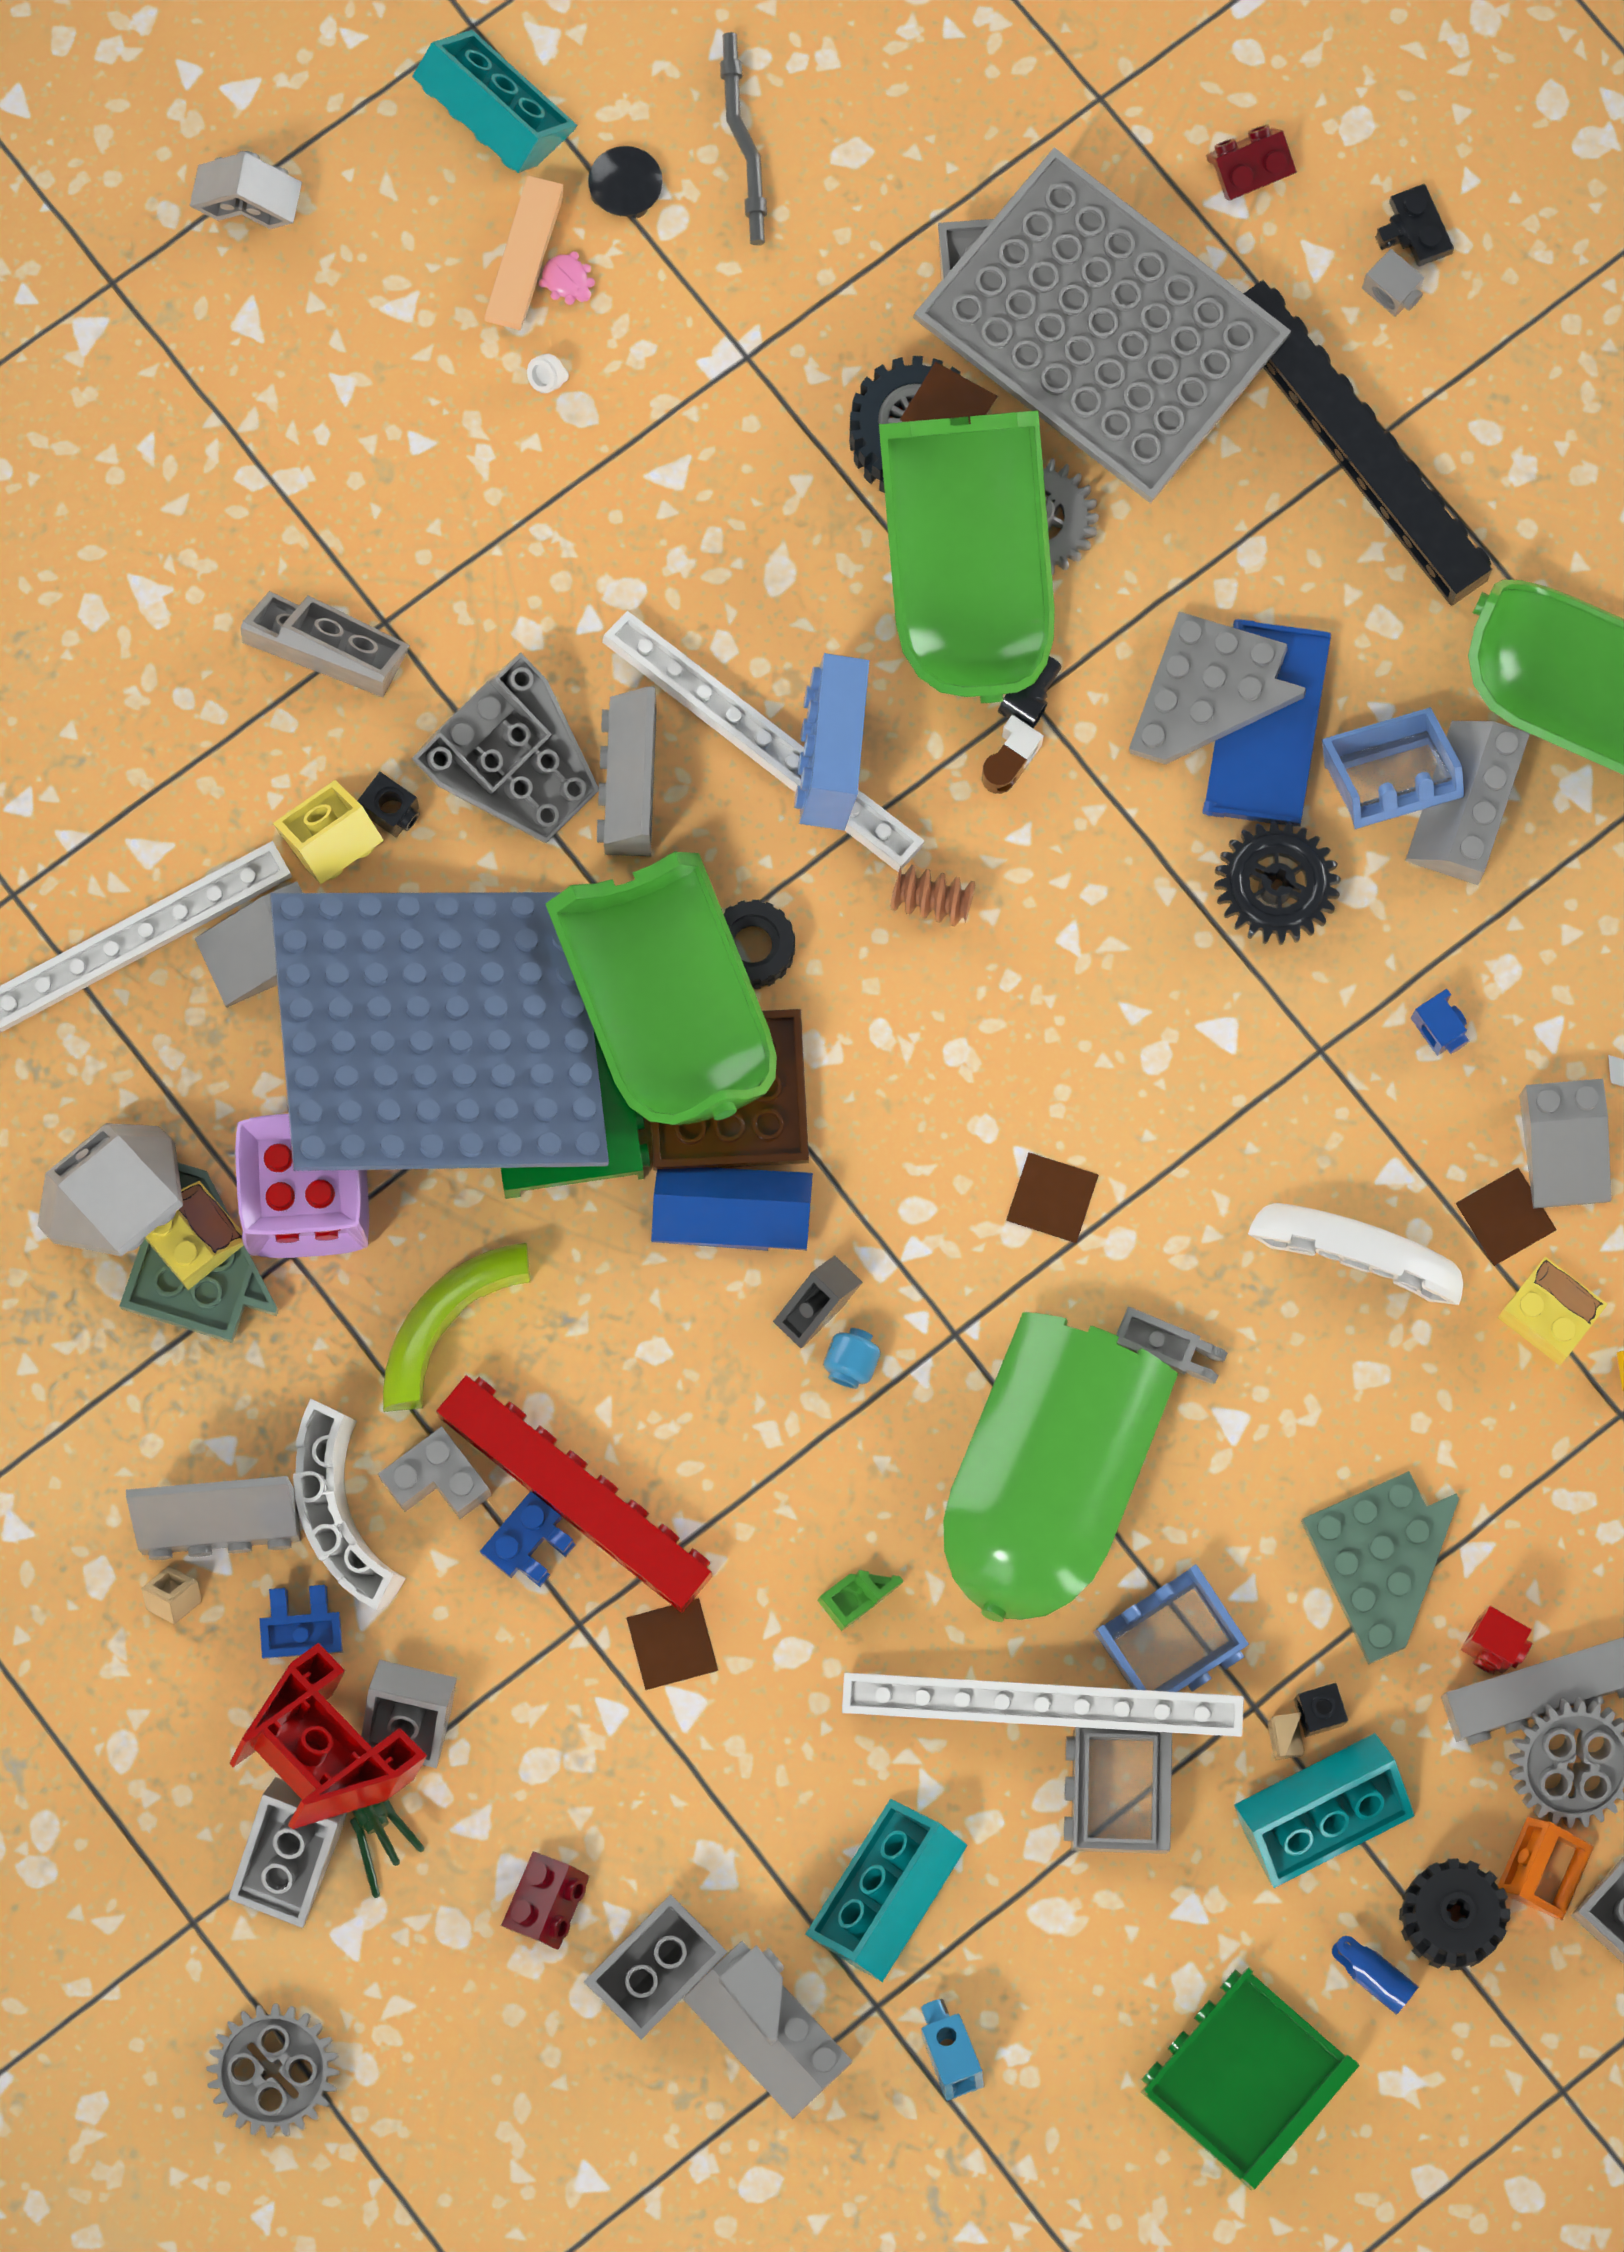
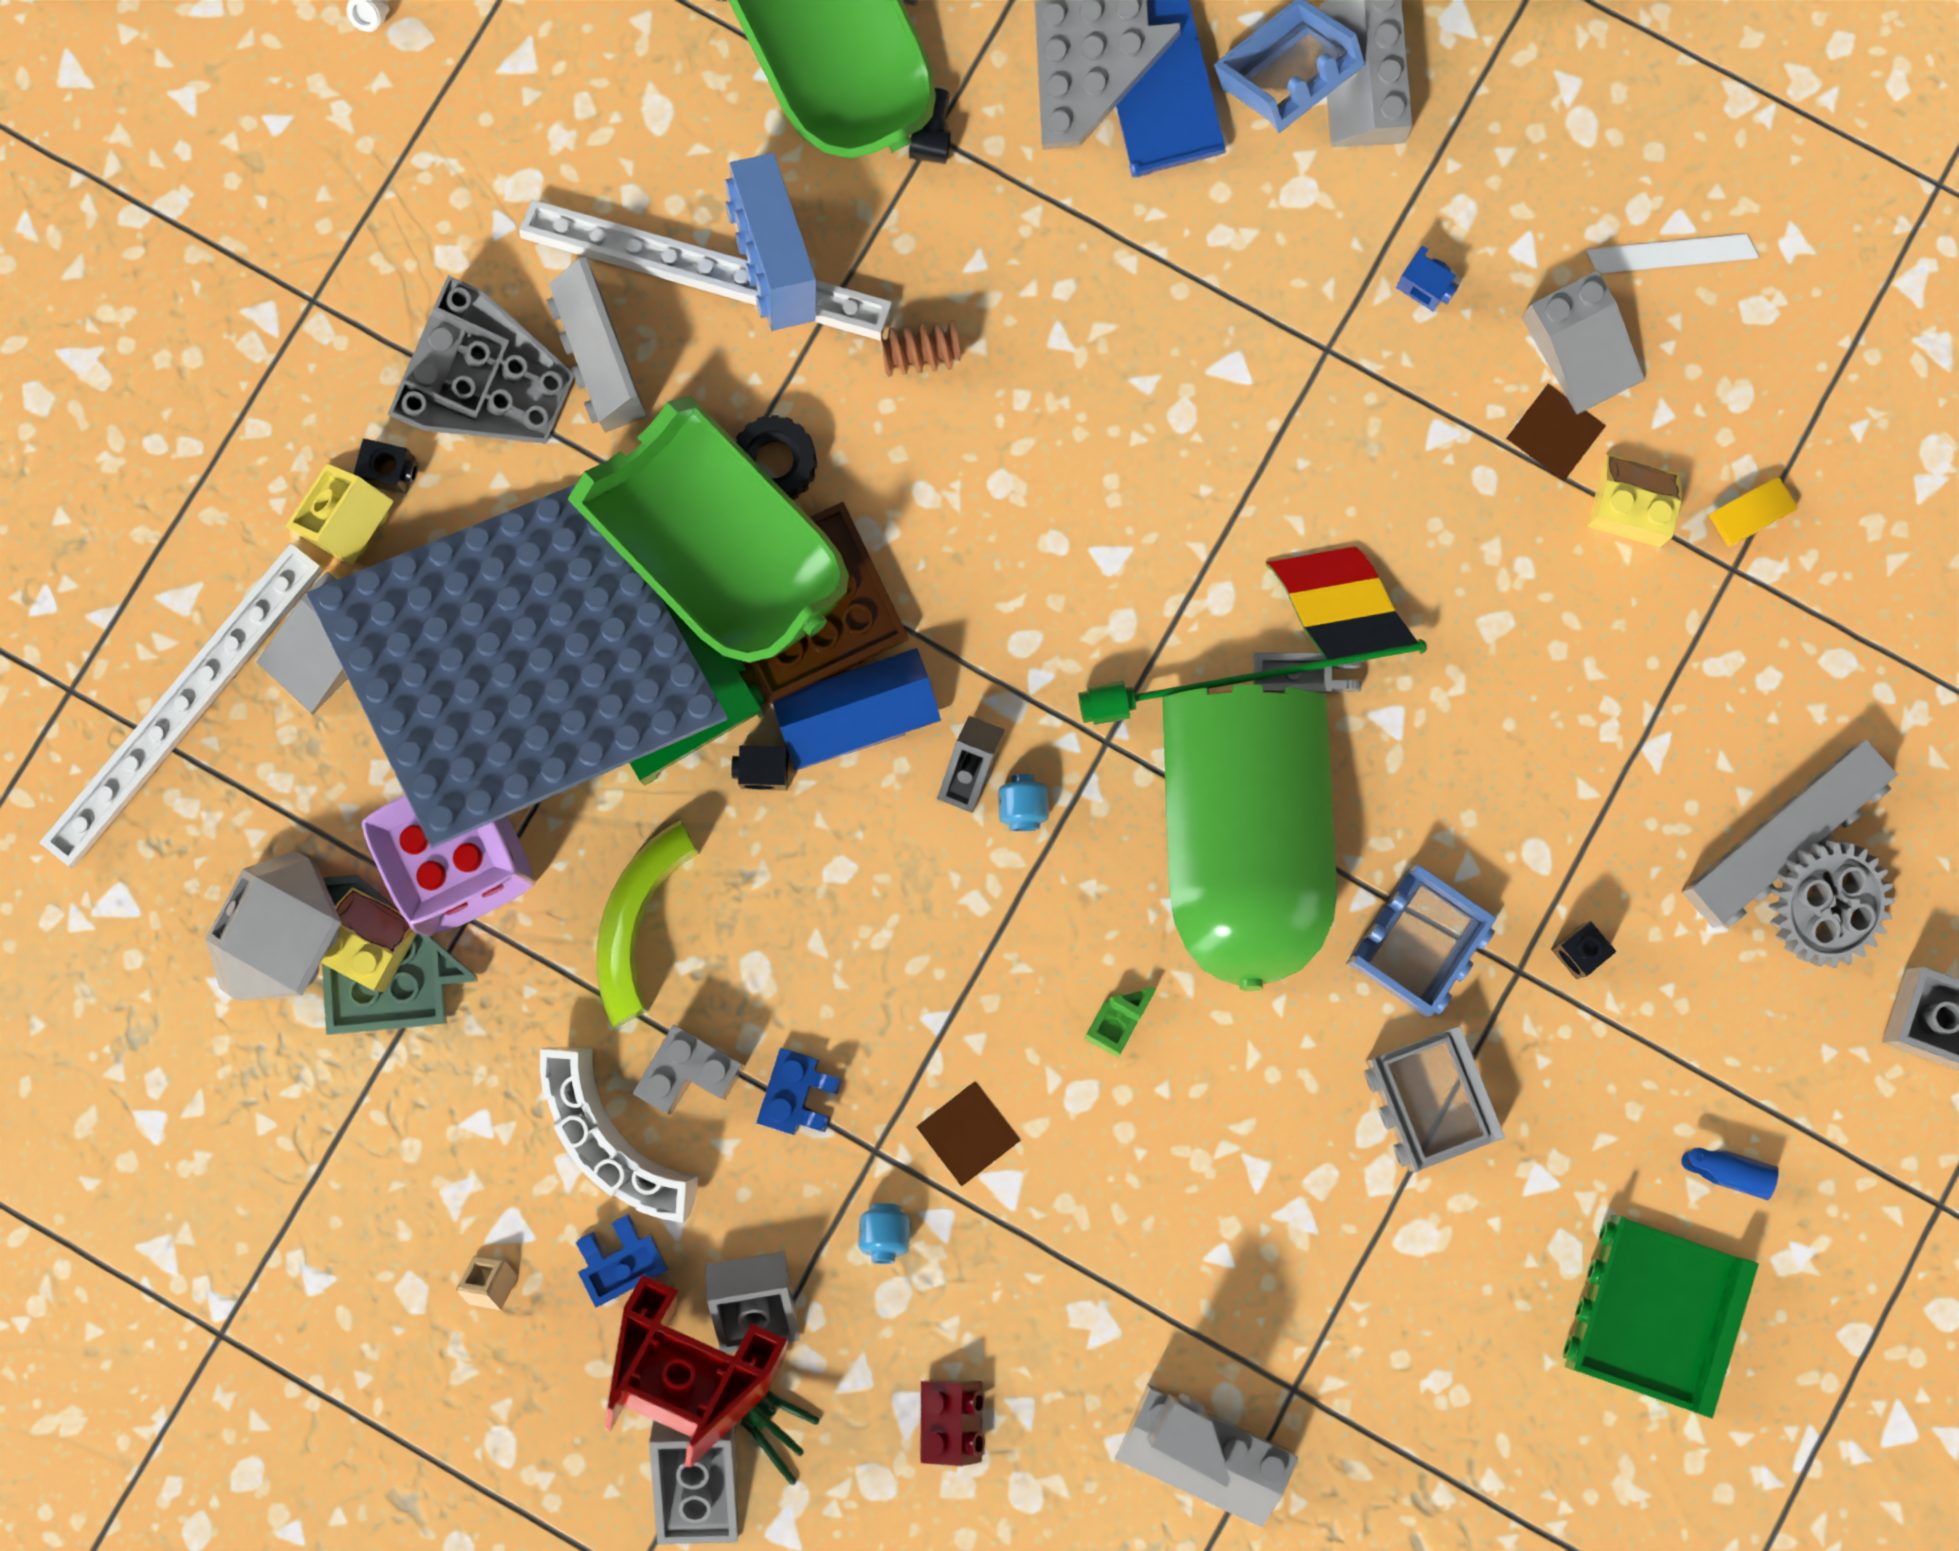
camera: 20 degrees left, 5 degrees up
light grey slope [126,1476,301,1560] -> none
light grey slope [241,591,410,697] -> none
red brick [436,1375,712,1613] -> none
light grey slope [584,1894,727,2039] -> none
teal slope [805,1798,968,1982] -> none
white plate [842,1673,1244,1737] -> none
dark azure torso [921,1999,984,2101] -> none
leg [982,715,1044,794] -> none
reddish brown sticker [1006,1152,1099,1243] -> none
black gear [1214,821,1341,945] -> none
teal slope [1234,1733,1415,1888] -> none
white brick [1248,1203,1463,1305] -> none
tan slope [1268,1712,1304,1760] -> none
sand green wing [1301,1471,1459,1665] -> none
black wheel [1399,1858,1510,1970] -> none
red brick [1460,1606,1533,1675] -> none
orange tile [1498,1817,1594,1921] -> none
none -> black brick [731,745,789,790]
none -> dark azure head [858,1203,911,1264]
none -> flag [1078,546,1427,725]

